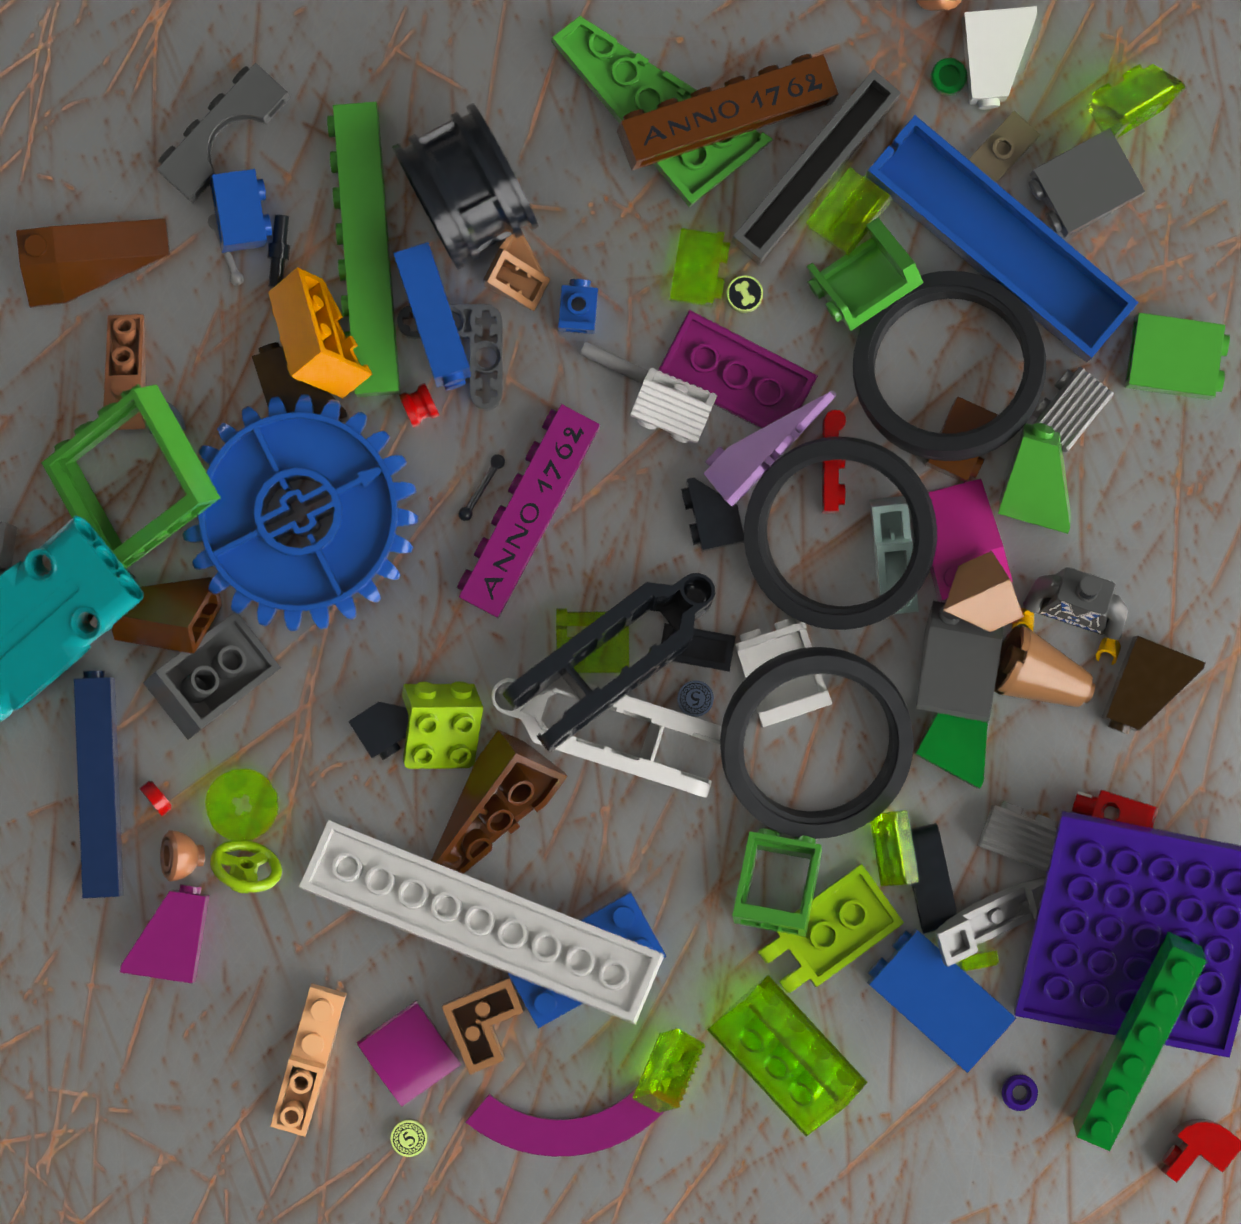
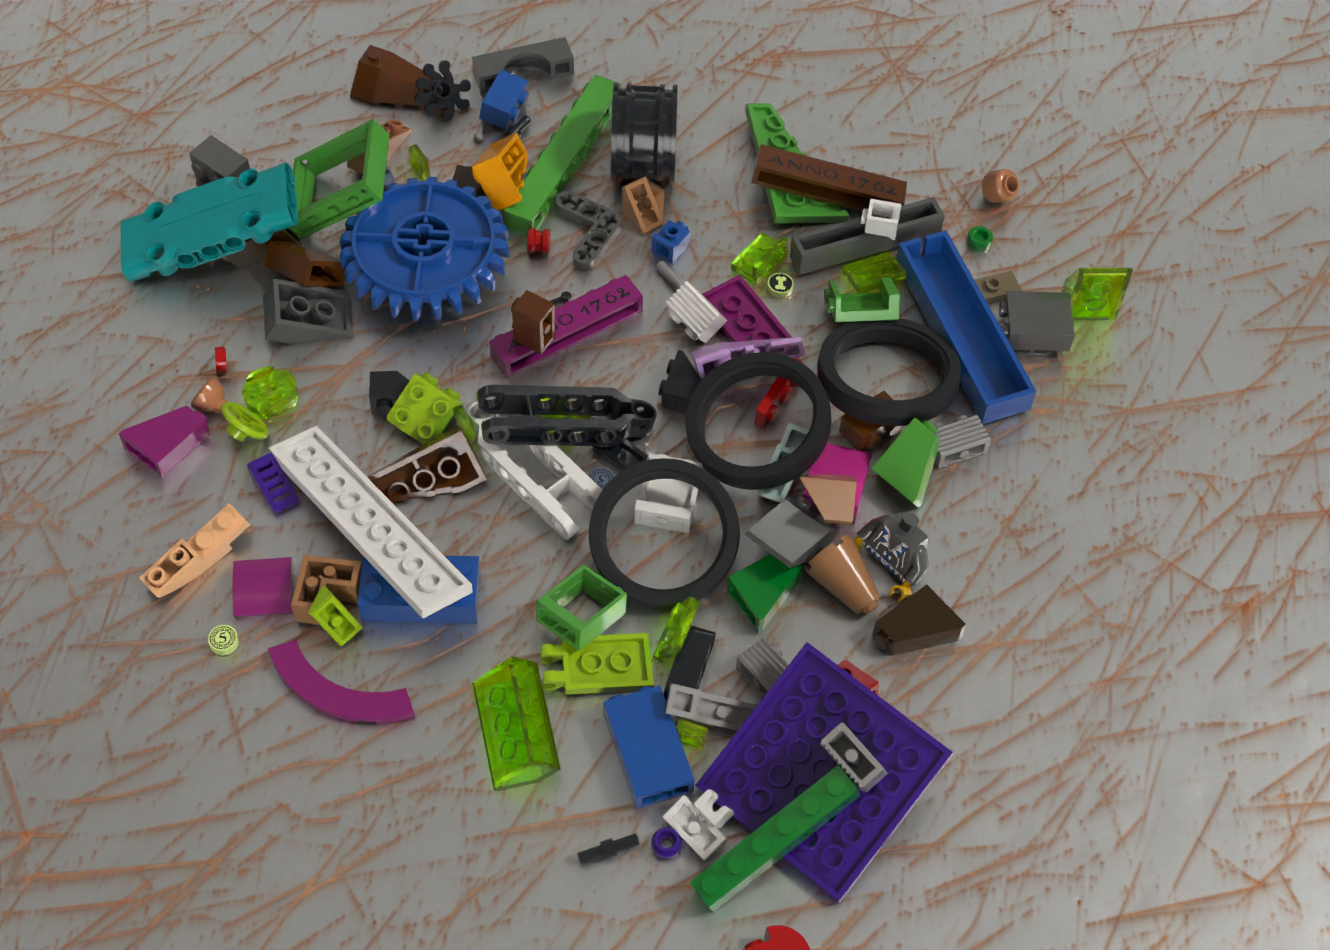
camera: 30 degrees right, 30 degrees down
dark blue brick [74,671,124,898] -> none
blue brick [393,242,471,391] -> none
clear neon green brick [633,1028,706,1113] -> none
white slope [961,6,1038,109] -> none
bright green brick [1124,313,1230,400] -> none
none -> dark purple slope [247,452,300,515]
none -> lime slope [308,585,363,647]
none -> clear neon green tile [408,144,430,180]
none -> black animal [414,60,471,121]
none -> clear neon green tile [452,404,477,442]
none -> reddish brown brick [511,290,556,354]
none -> black bar [577,833,640,865]
none -> white plate [663,789,734,862]
none -> light grey brick [821,722,887,792]
none -> white window [861,199,901,240]

